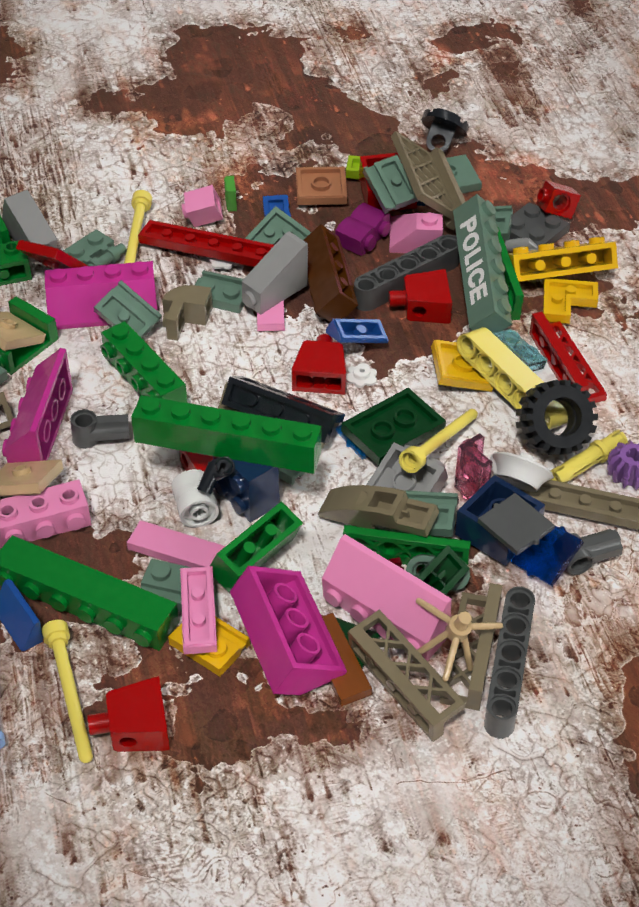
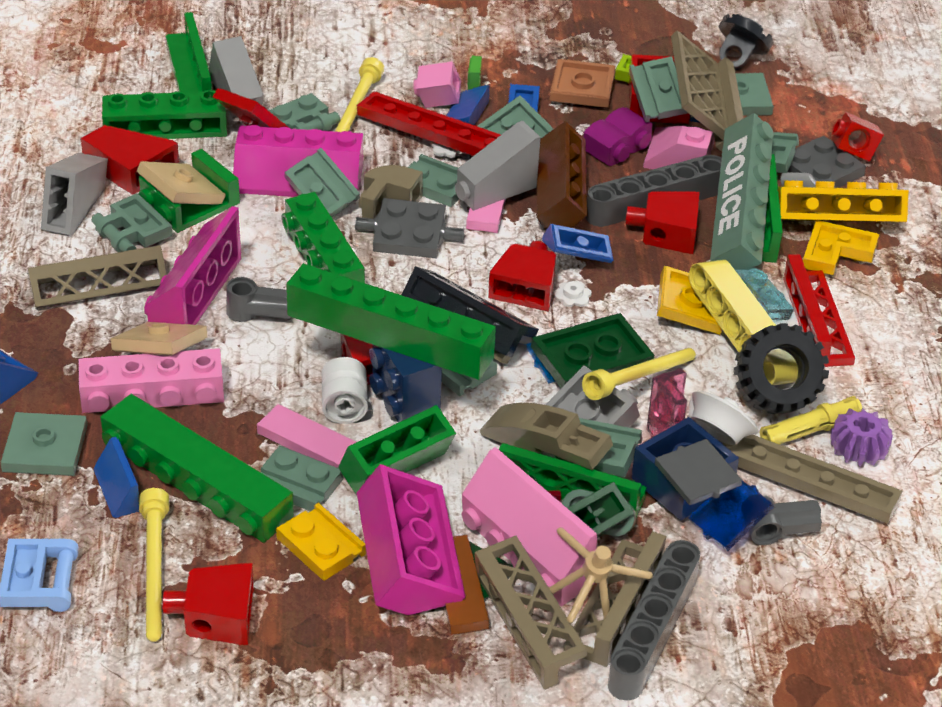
camera: 10 degrees right, 5 degrees down
bright pink tile [180,566,217,654] -> none
black arm [197,456,235,495] -> none
none -> dark grey plate [355,198,465,259]
none -> blue slope [446,85,490,125]

